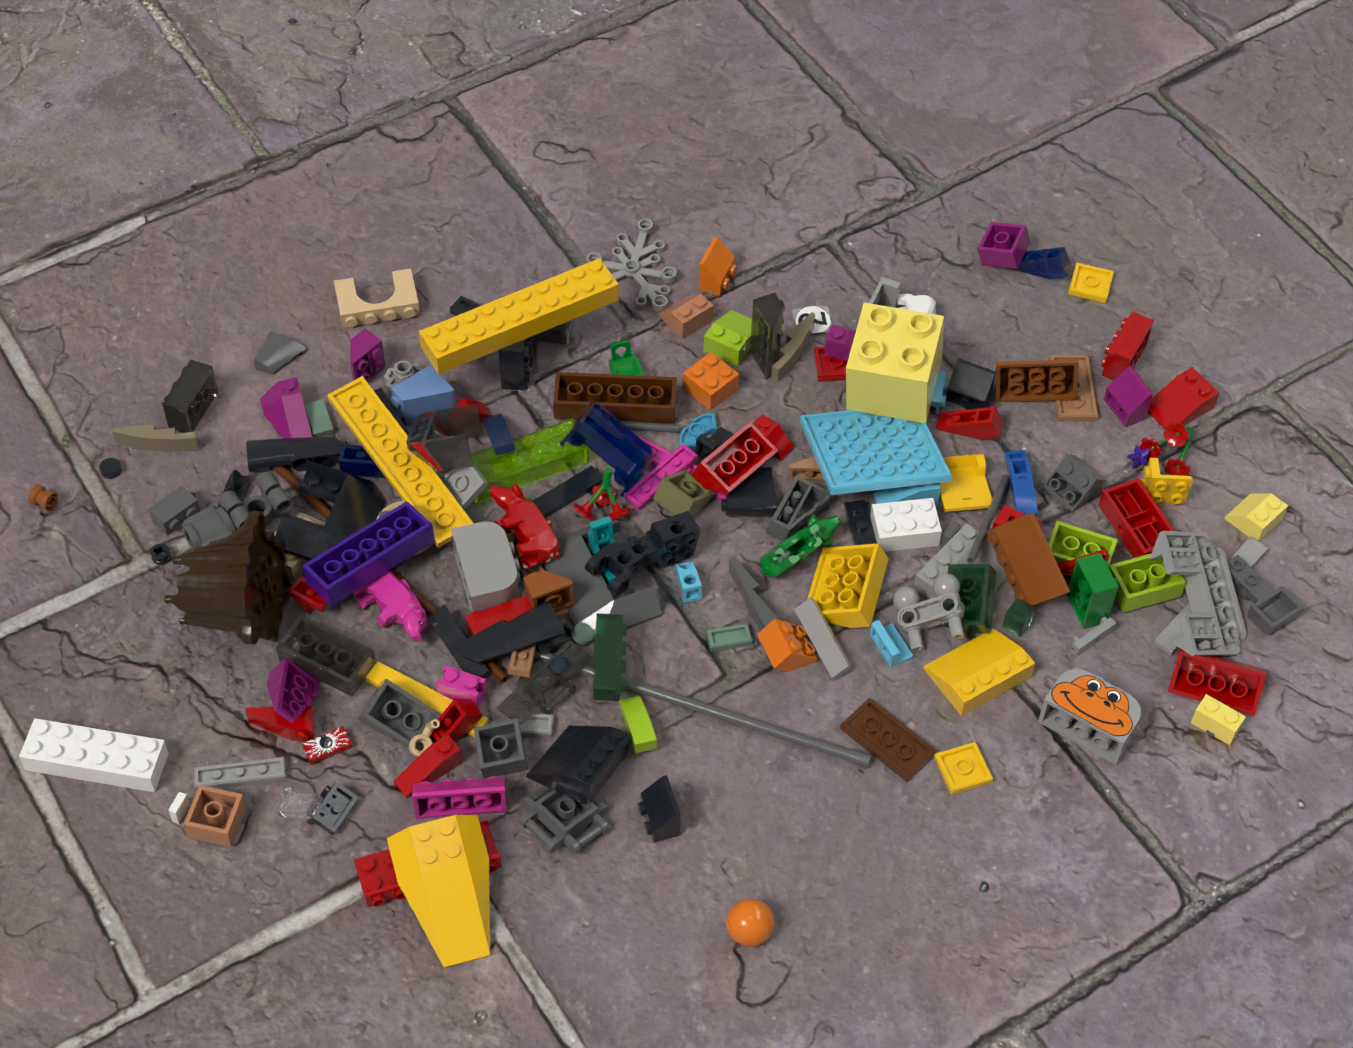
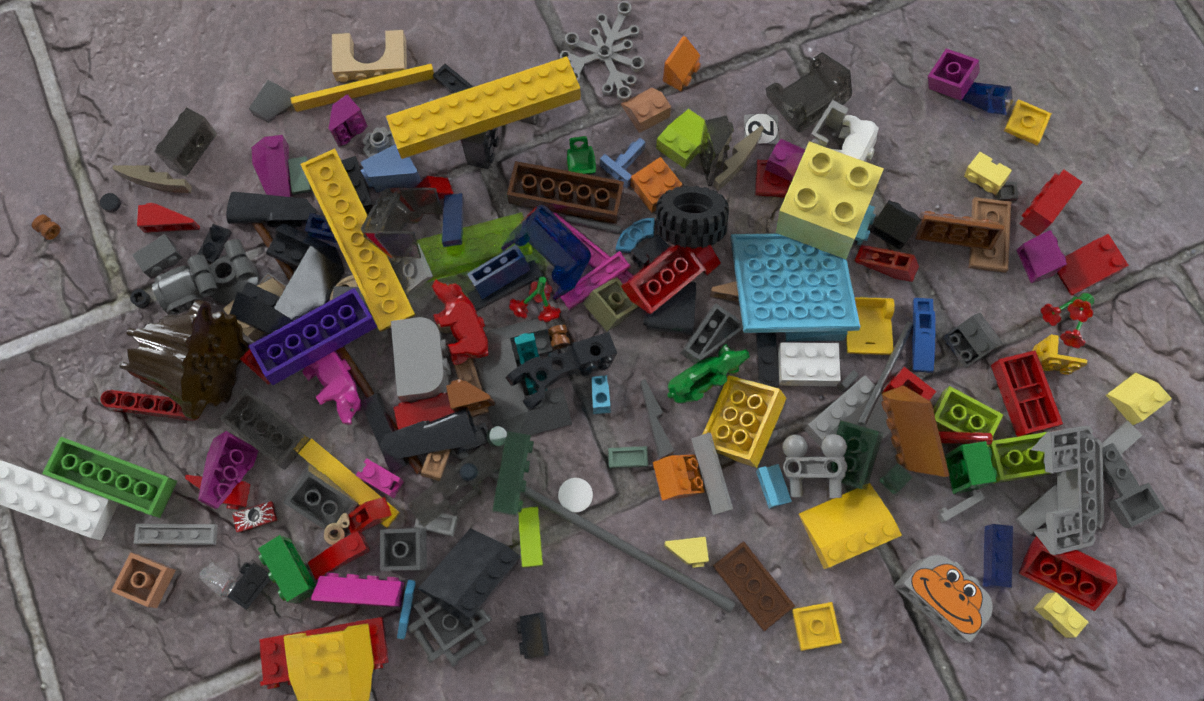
camera: 10 degrees right, 20 degrees up
white tile [169,792,190,824] -> none
dark purple plant [1127,445,1151,469] -> none
none -> bright green brick [42,437,177,518]
none -> red beam [100,390,197,421]
none -> red slope [137,203,200,233]
none -> green brick [258,535,316,604]
none -> yellow tile [291,64,434,112]
none -> dark azure tile [397,580,416,639]
none -> dark blue brick [467,245,531,299]
none -> dark orange wheel [548,325,570,349]
none -> white sticker [558,478,593,512]
none -> medium blue bracket [600,138,645,188]
none -> black tyre [656,186,729,249]
none -> light yellow slope [664,537,709,568]
none -> clear smoke windscreen [765,52,852,132]
none -> light yellow brick [964,152,1012,195]
none -> clear blue brick [983,524,1013,589]
none -> dark grey tile [997,182,1018,201]

